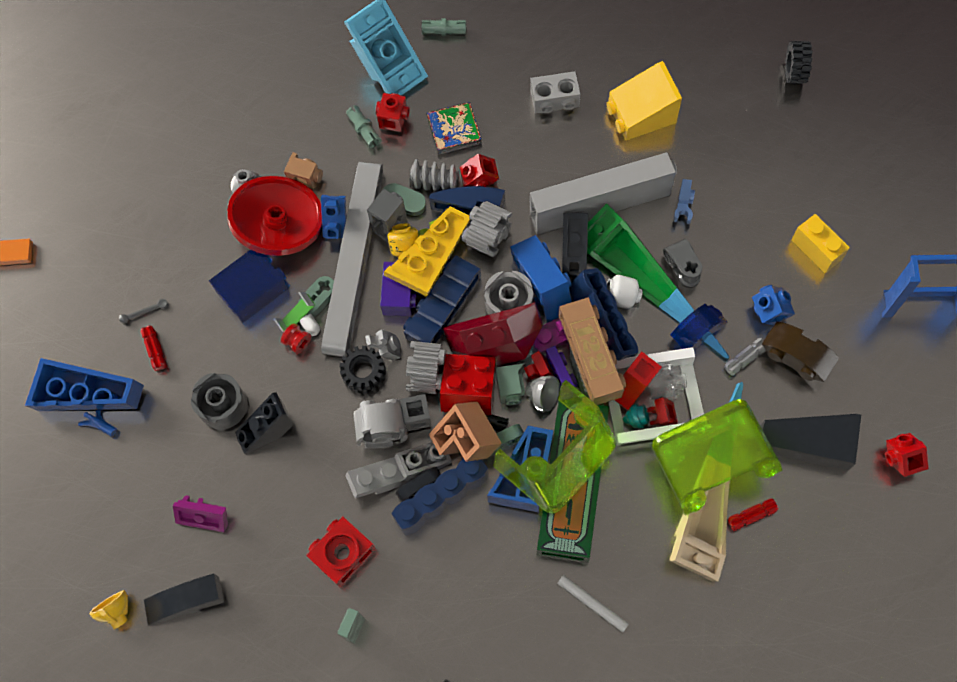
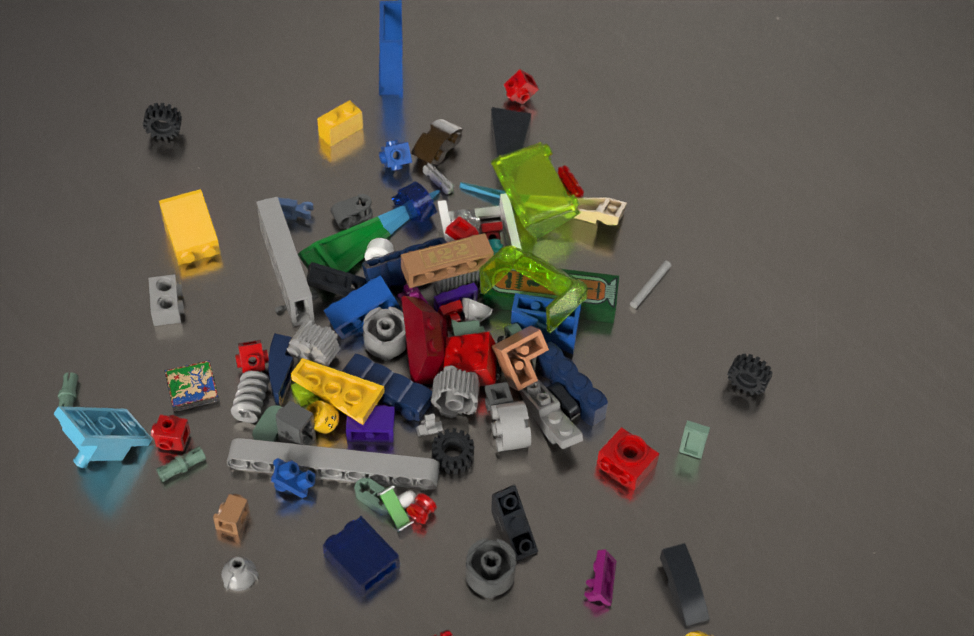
camera: 100 degrees left, 15 degrees down
red dish [227,176,322,256] -> none

